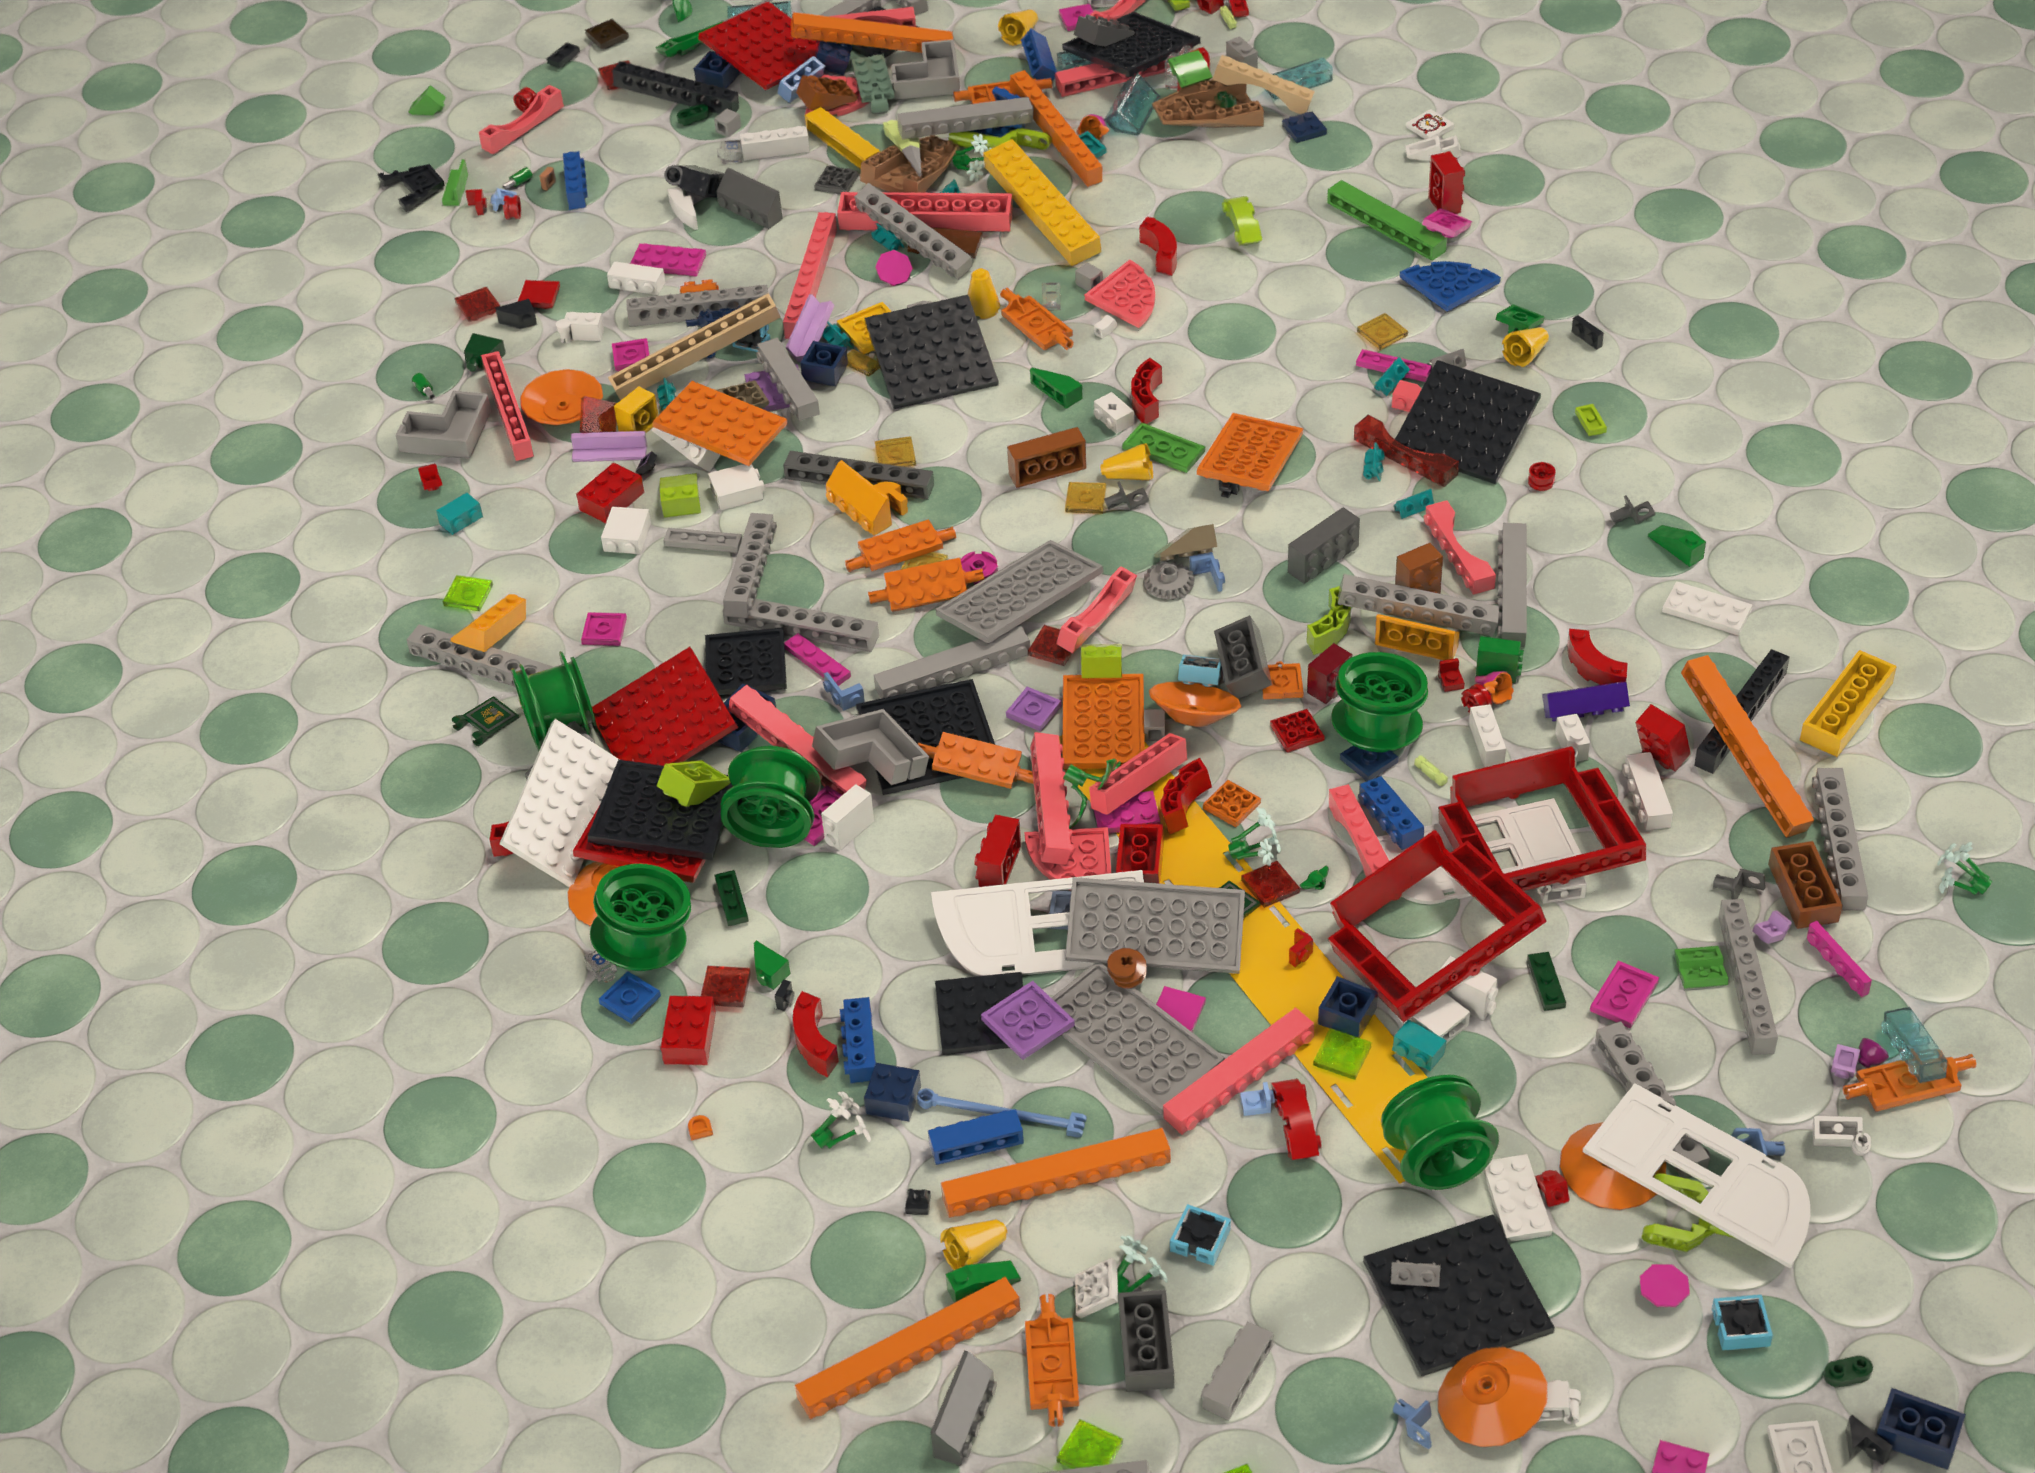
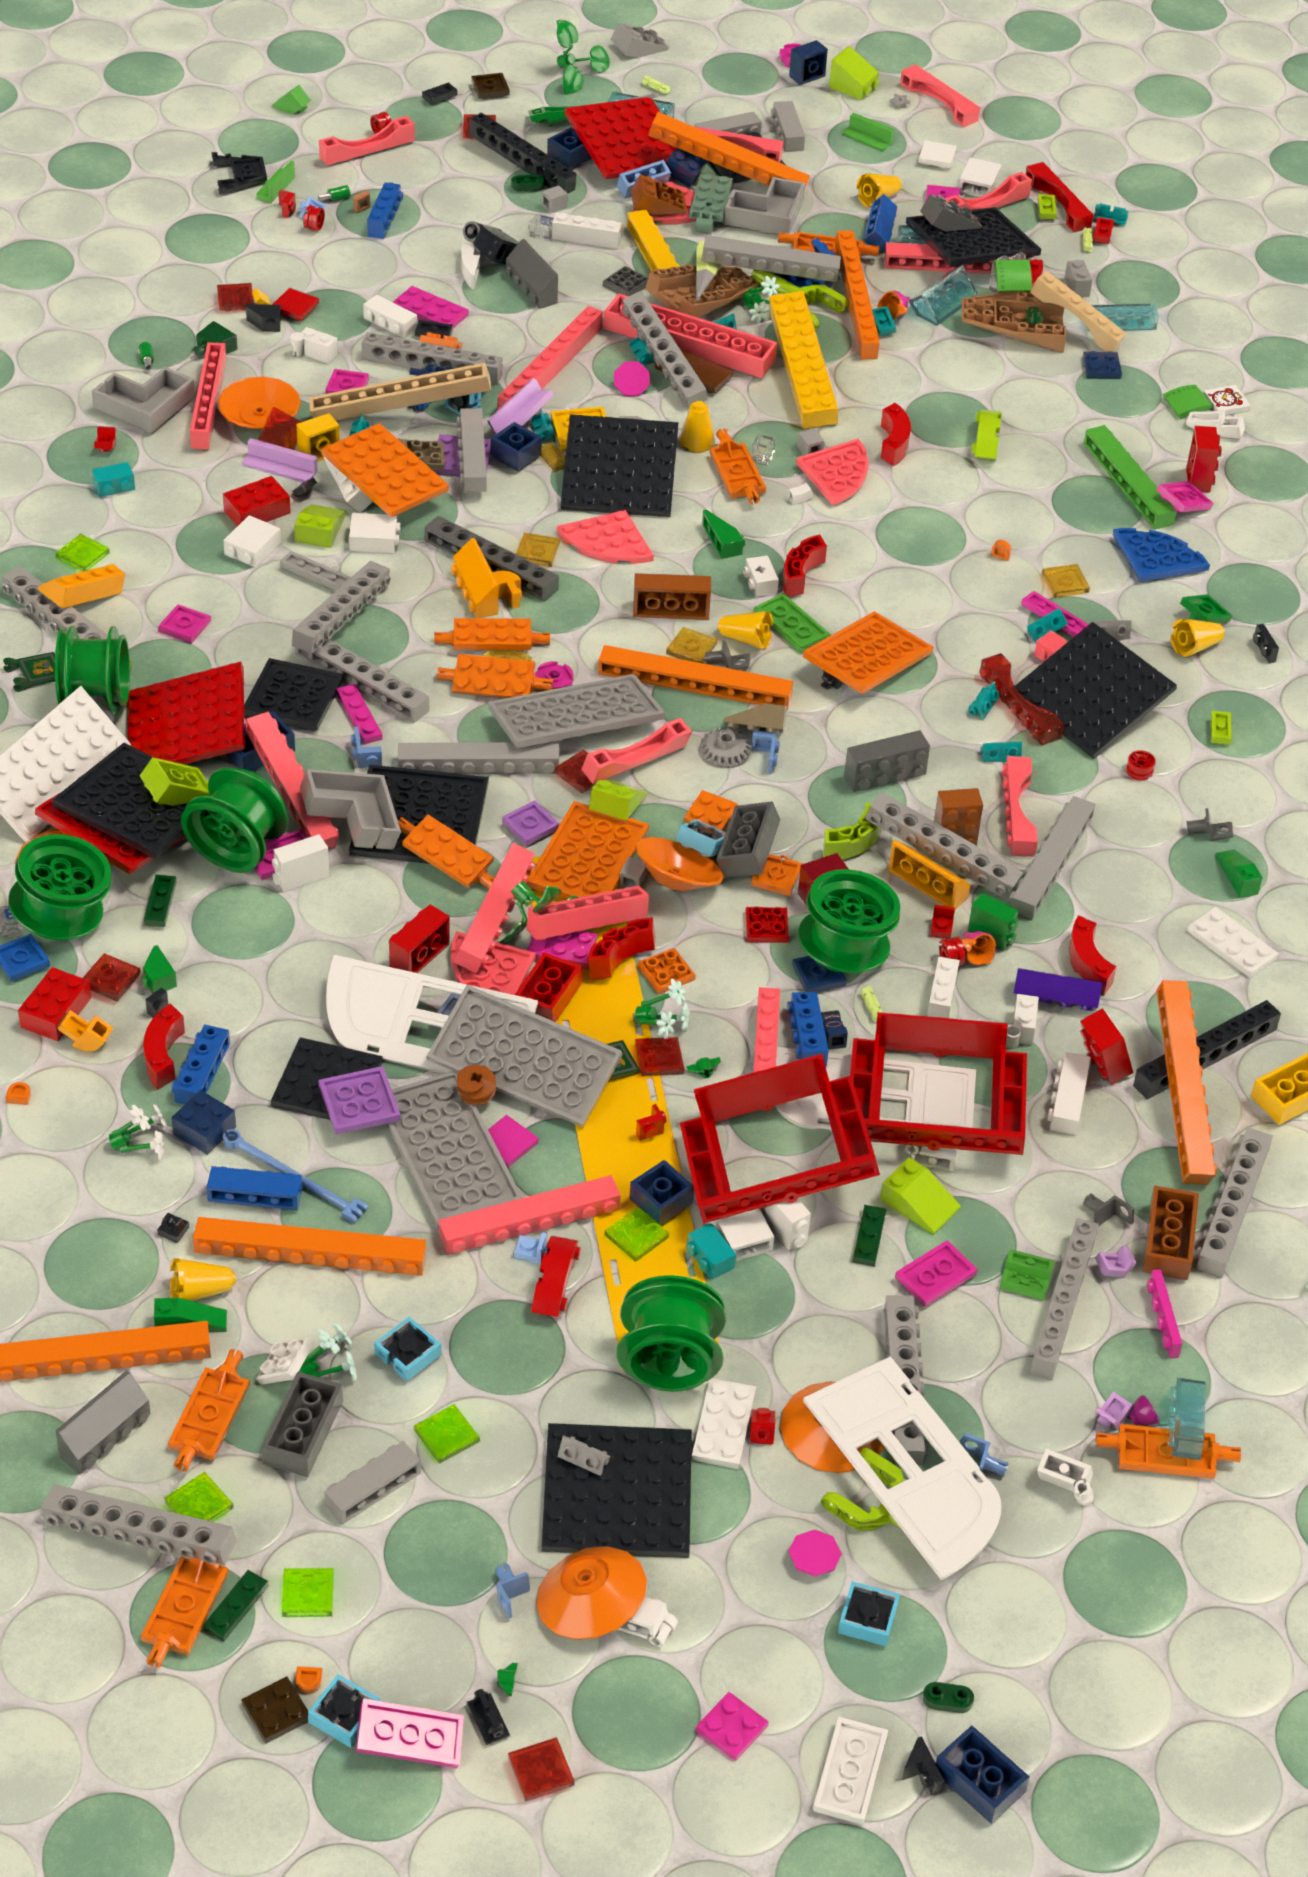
camera: 15 degrees right, 0 degrees up
none -> light orange brick [58,1010,113,1052]
none -> yellow tile [252,288,271,305]
none -> clear neon green tile [414,1404,480,1464]
none -> black plate [415,320,453,339]
none -> coral plate [557,510,654,564]
none -> orange brick [598,645,794,710]
none -> orange plate [684,790,738,831]
none -> dark blue leg [821,1010,848,1050]
none -> lime slope [880,1157,961,1235]
none -> orange tile [991,540,1012,561]
none -> bright green slope [1163,384,1213,419]

